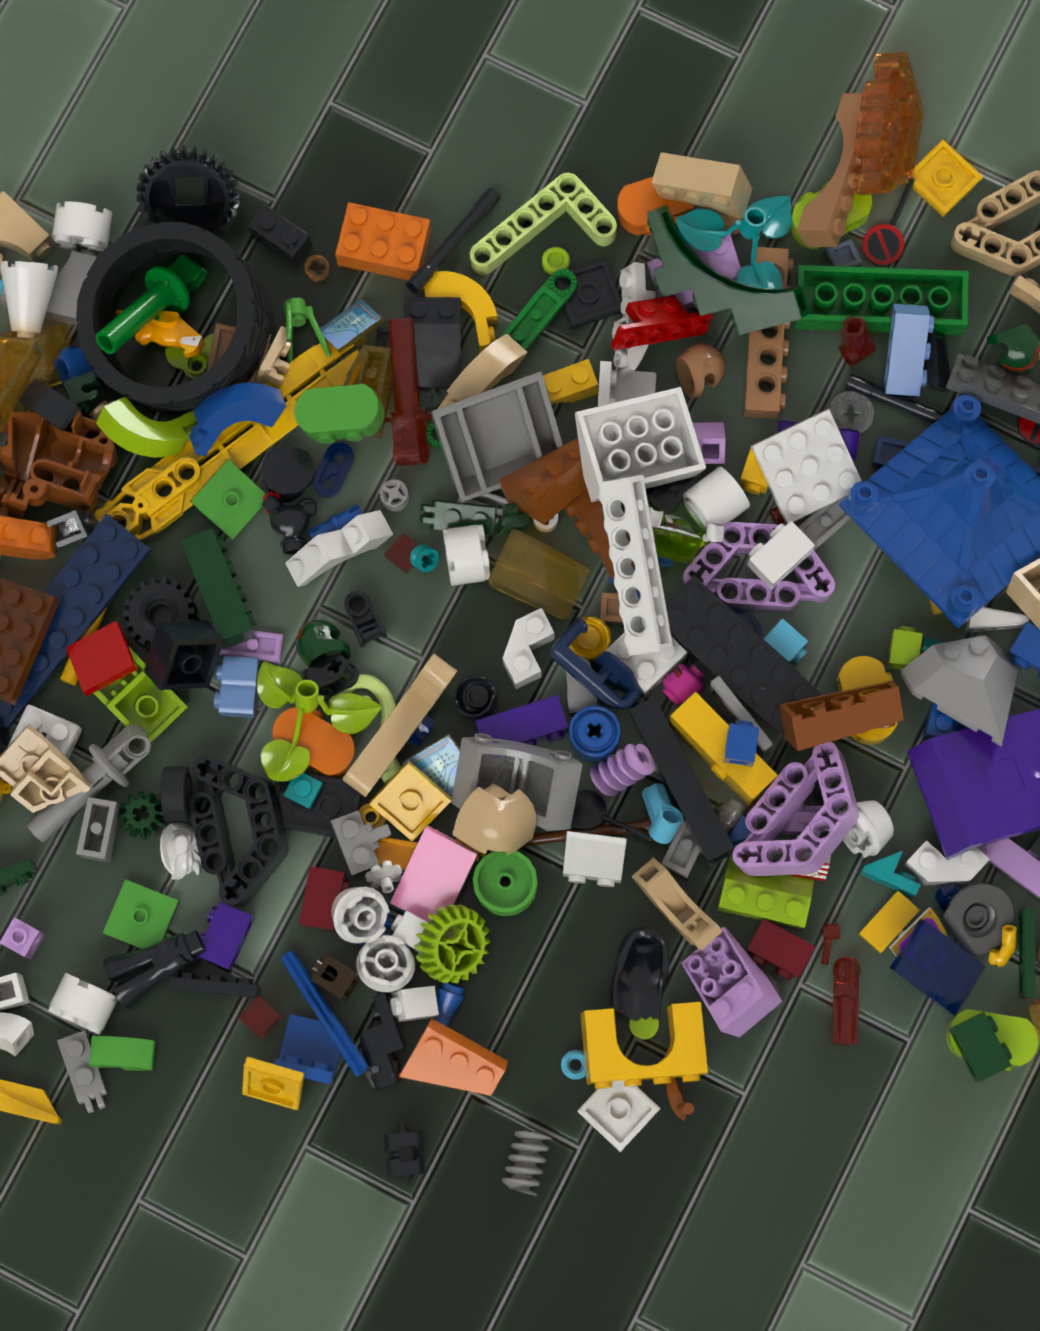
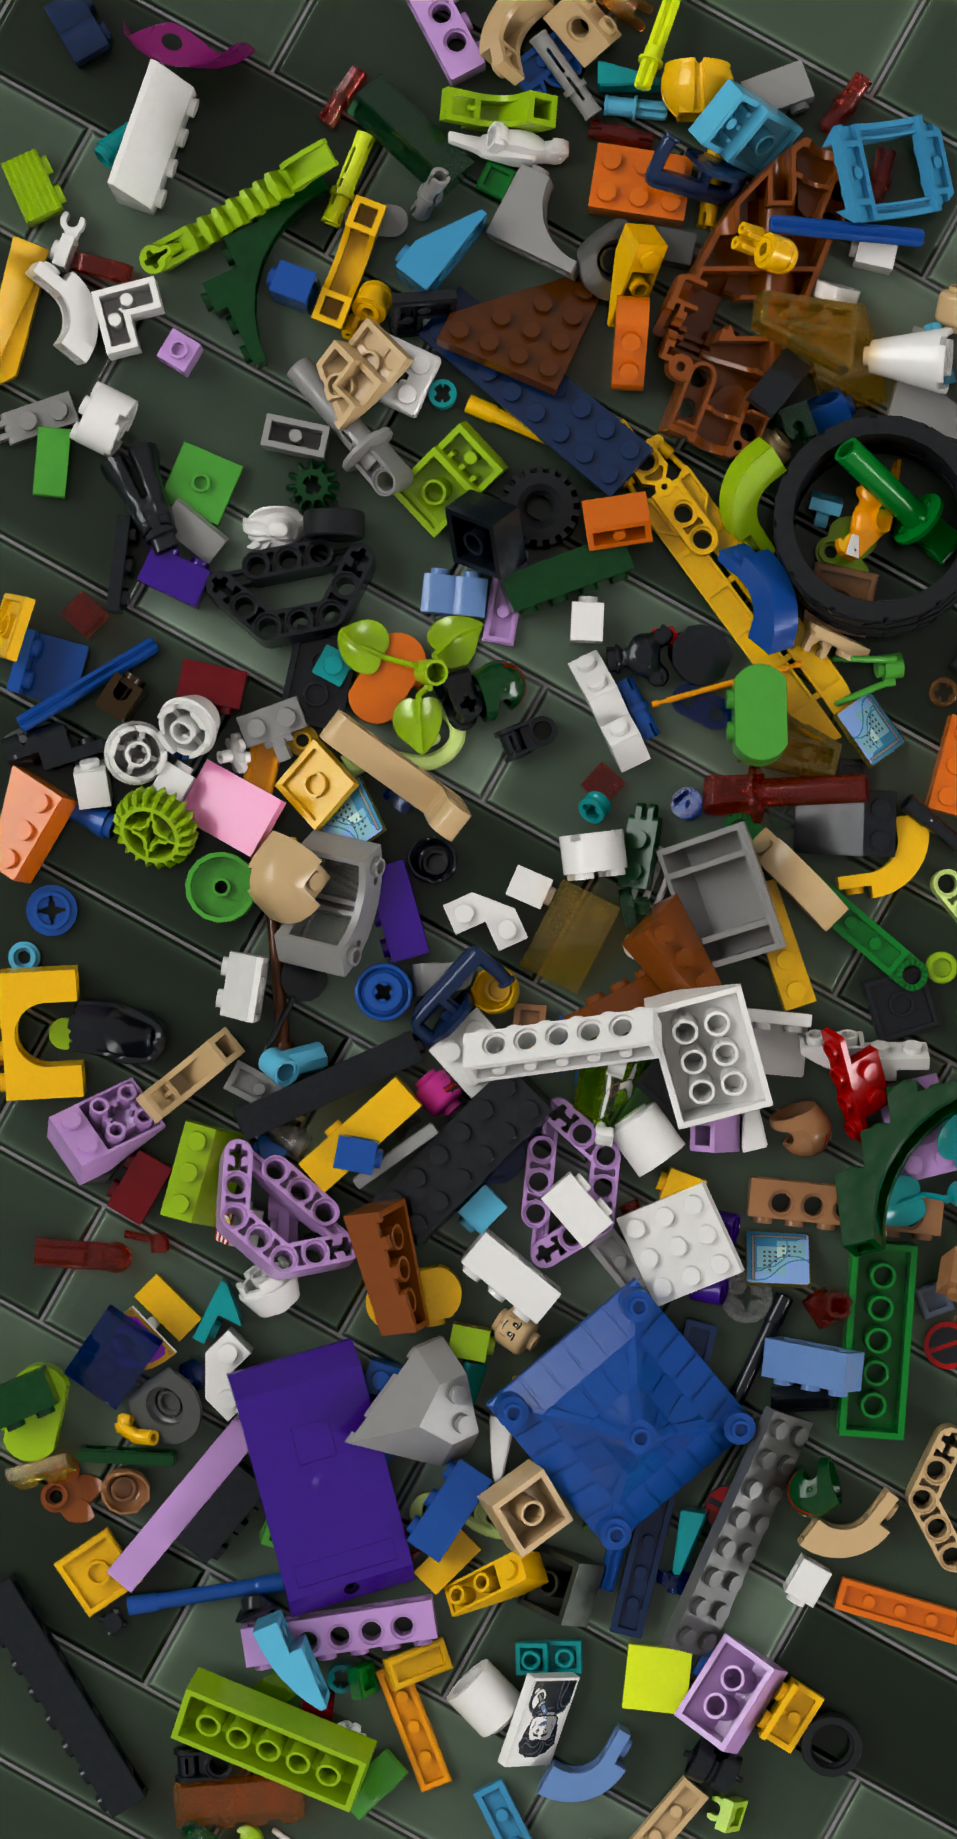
camera: 80 degrees right, 10 degrees up
black window [46,505,96,548] -> none
red tile [66,621,138,696] -> none
bright green plate [189,459,267,540] -> none
light grey wheel [380,479,409,512] -> none
lavender piece [590,744,655,797] -> none
none -> blue gear [26,885,78,936]
none -> light grey tile [171,497,229,564]
none -> teal bush [428,379,457,410]
none -> white brick [461,1228,561,1324]
none -> tan head [491,1307,541,1355]
none -> white brick [505,865,556,910]
none -> white brick [570,596,604,644]
none -> orange brick [581,491,653,551]
none -> light orange piece [651,660,802,708]
none -> clear blue tile [671,787,705,821]
none -> white slope [740,1109,768,1152]
none -> piece [745,1230,811,1289]
none -> medium azure tile [808,490,843,529]

